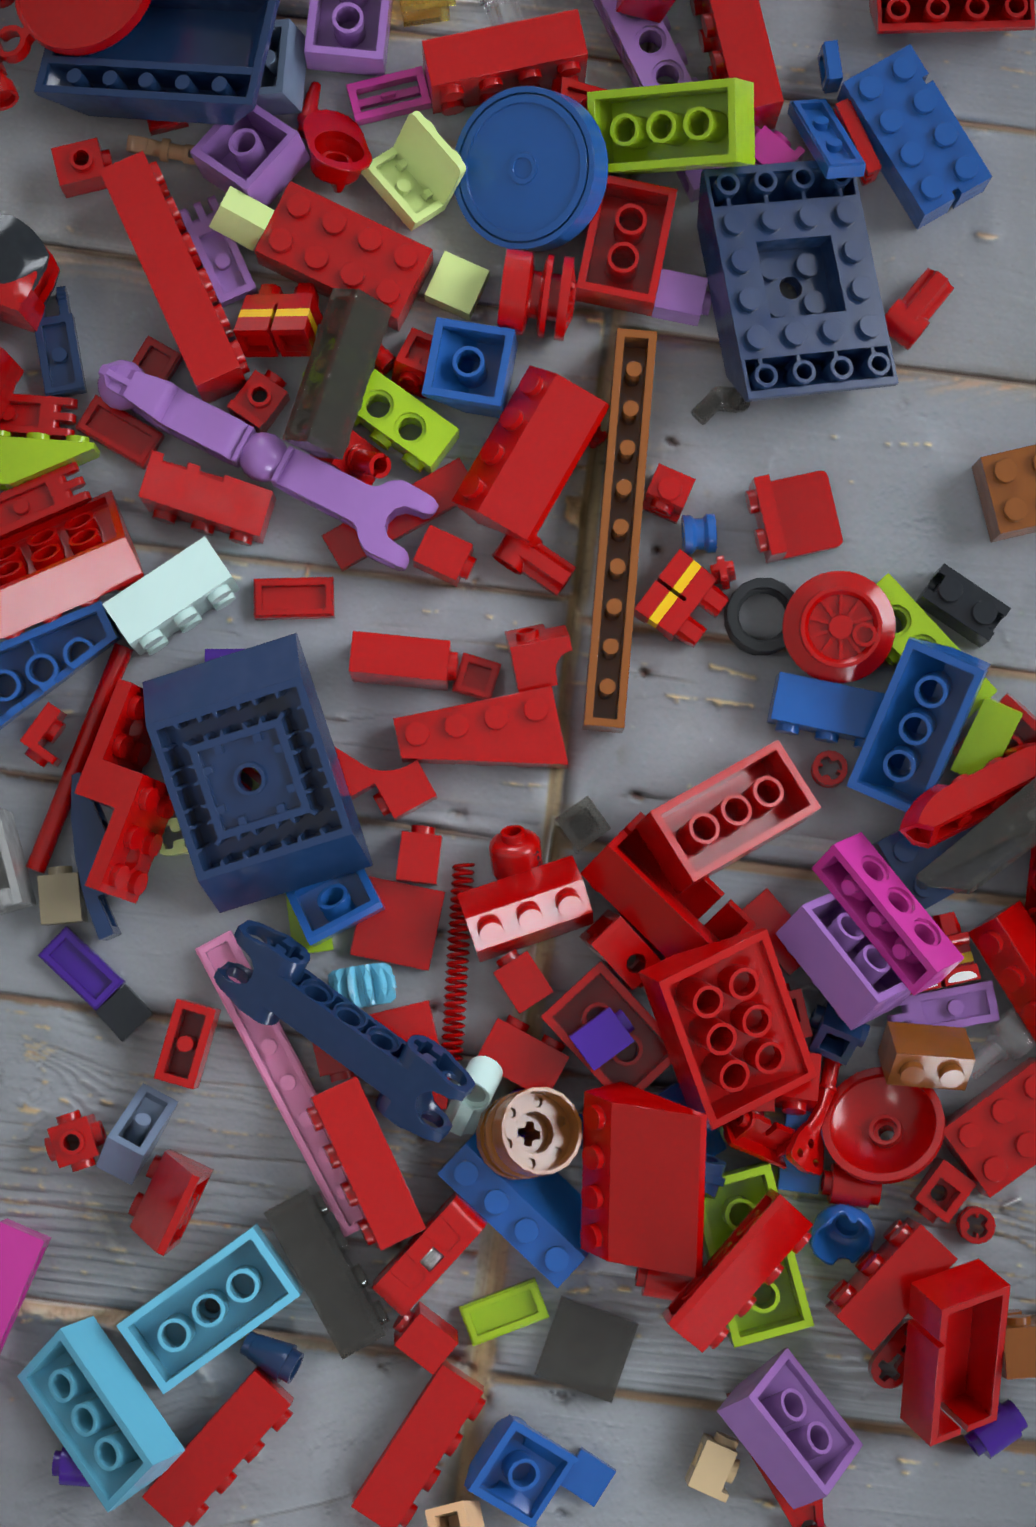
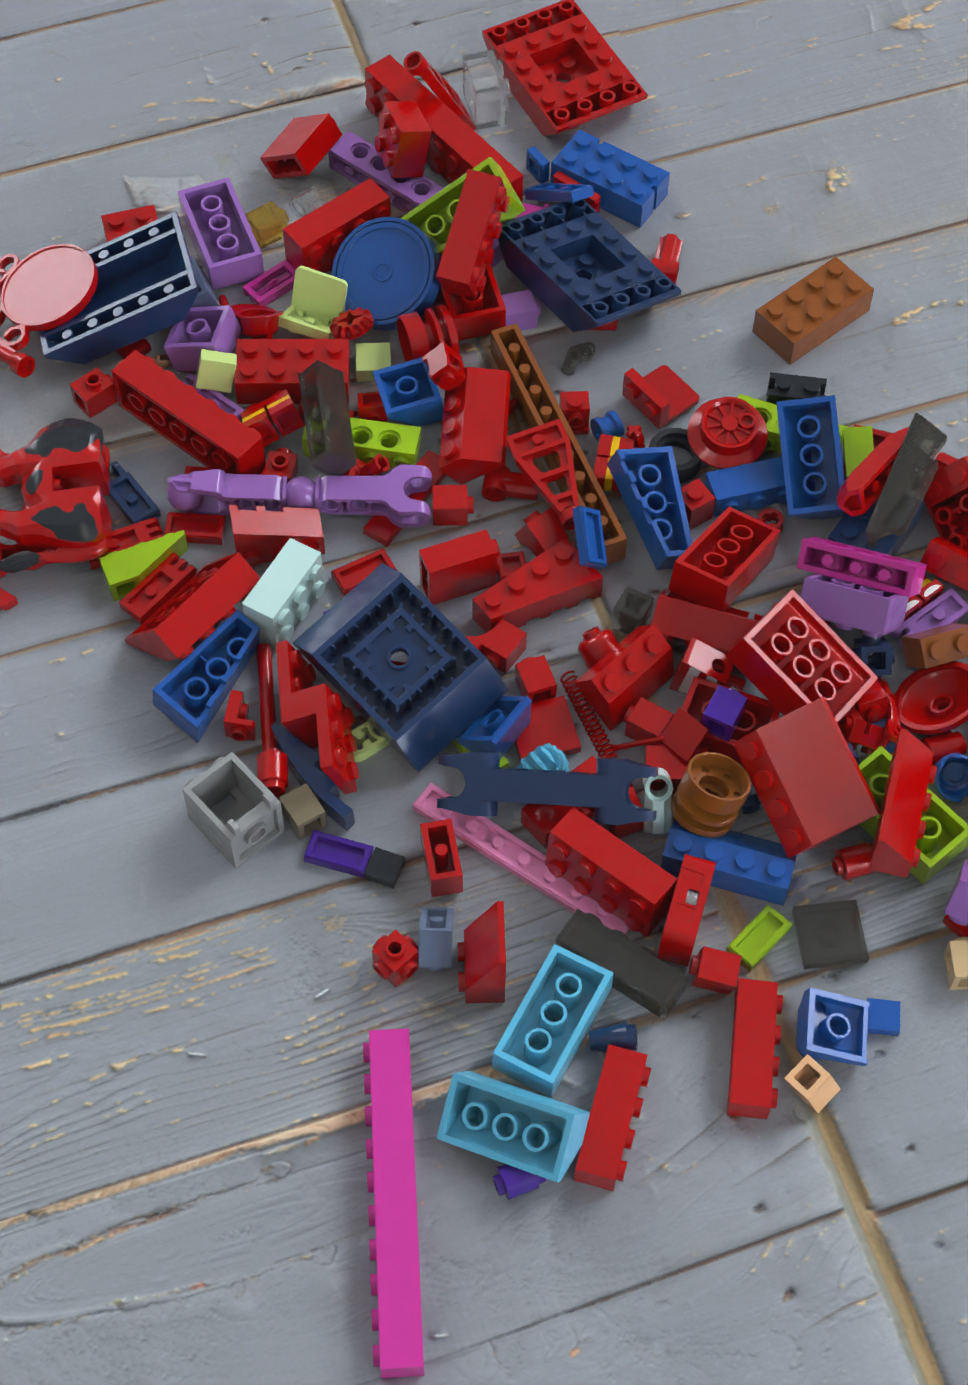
camera: 20 degrees left, 25 degrees down
none -> red brick [257,748,288,797]
none -> red gear [329,307,374,340]
none -> red brick [422,342,466,392]
none -> red brick [436,169,510,299]
none -> red plate [506,419,579,530]
none -> blue tile [573,506,607,570]
none -> blue wedge [607,446,692,570]
none -> red piece [611,707,709,762]
none -> red brick [681,478,715,530]

